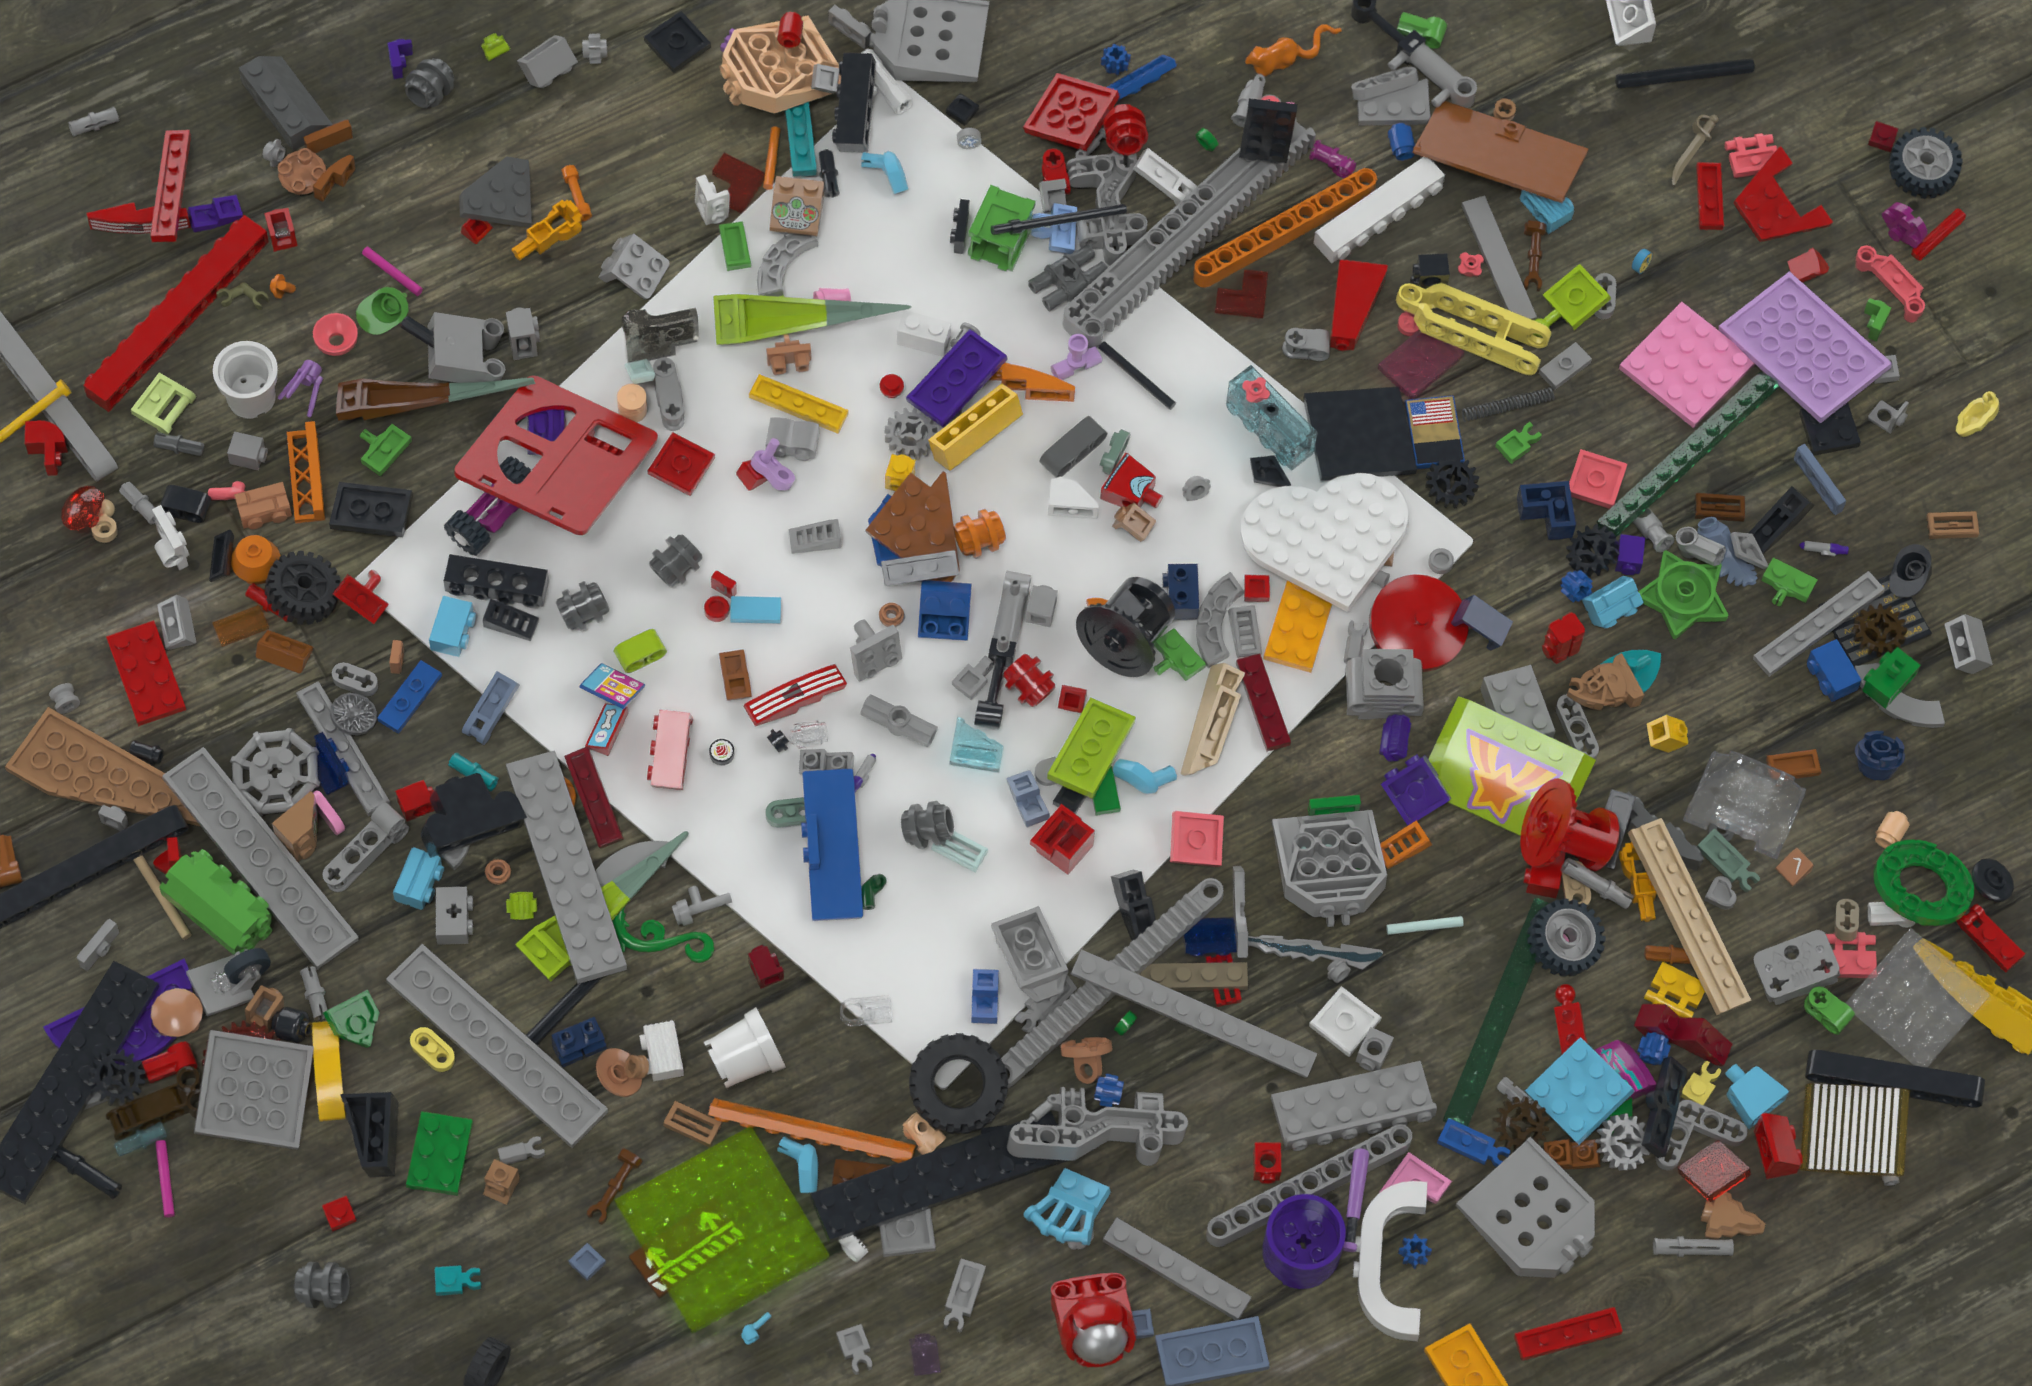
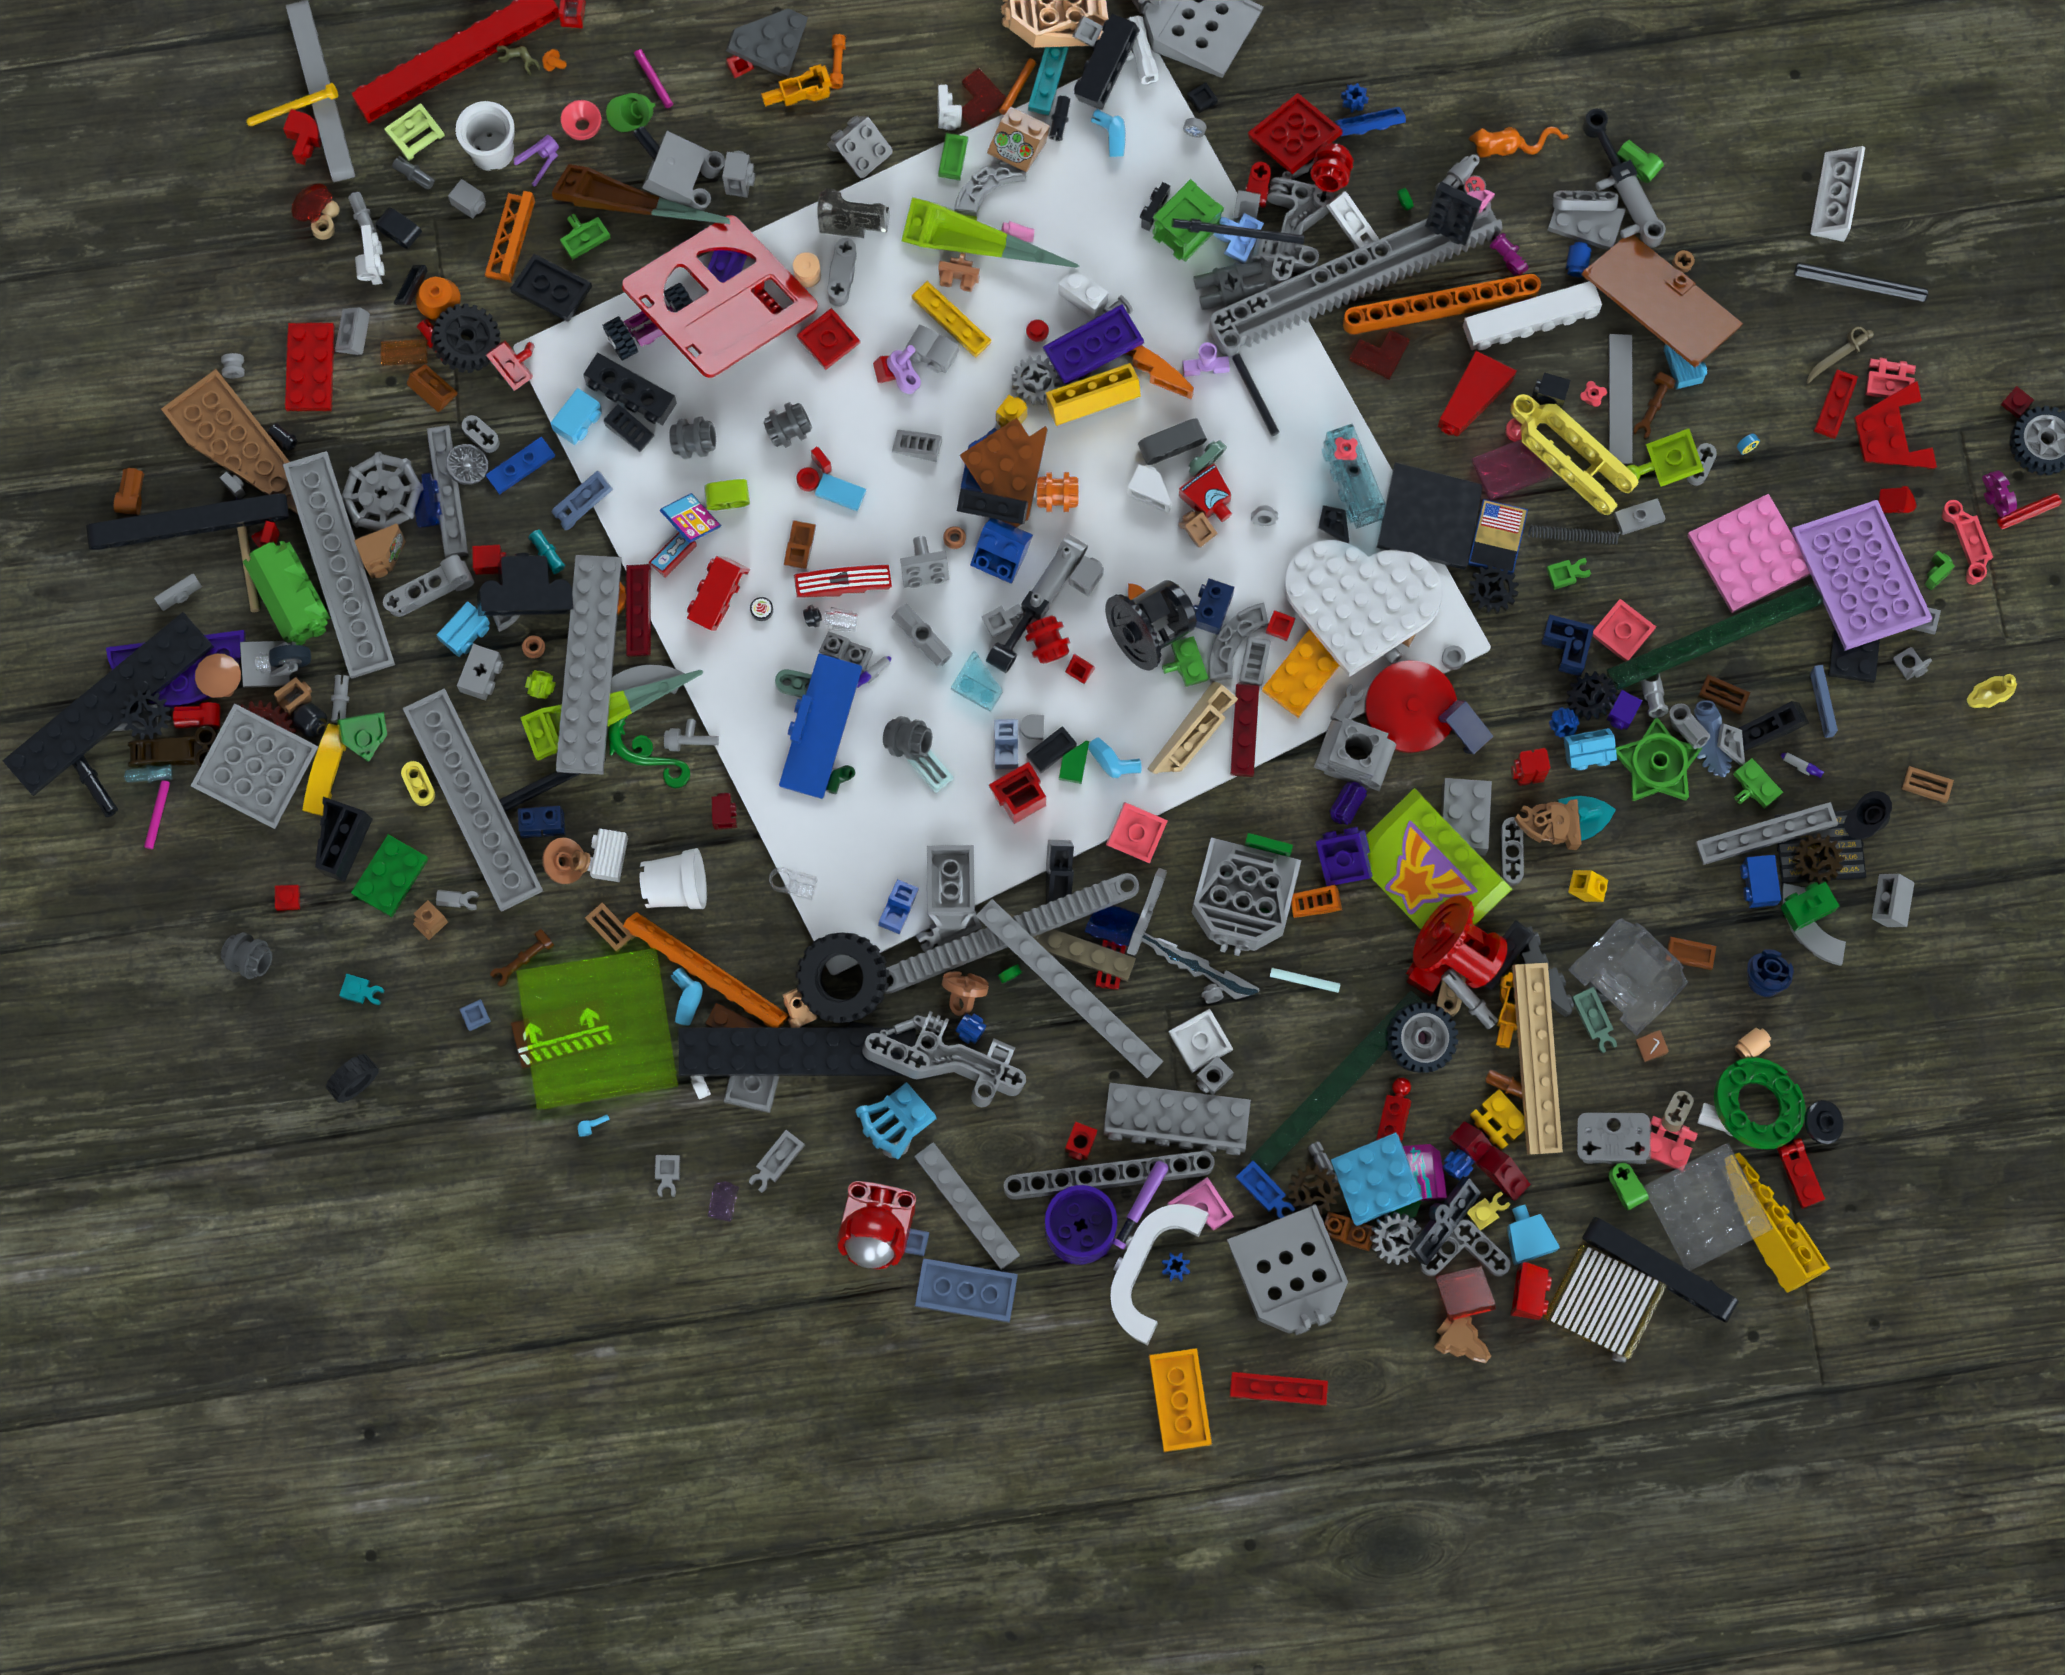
camera: 25 degrees right, 10 degrees up
coral arm [208,481,246,500] -> none
nougat brick [234,482,292,529] -> none
bright pink tile [313,791,345,835] -> none
nougat tile [389,640,404,674] -> none
light aqua tile [624,359,655,384] -> none
lime plate [1047,697,1136,799] -> none
light grey piece [1282,328,1330,361] -> none
light grey pin [1653,1236,1734,1257] -> none
light grey tile [1704,876,1737,910] -> none

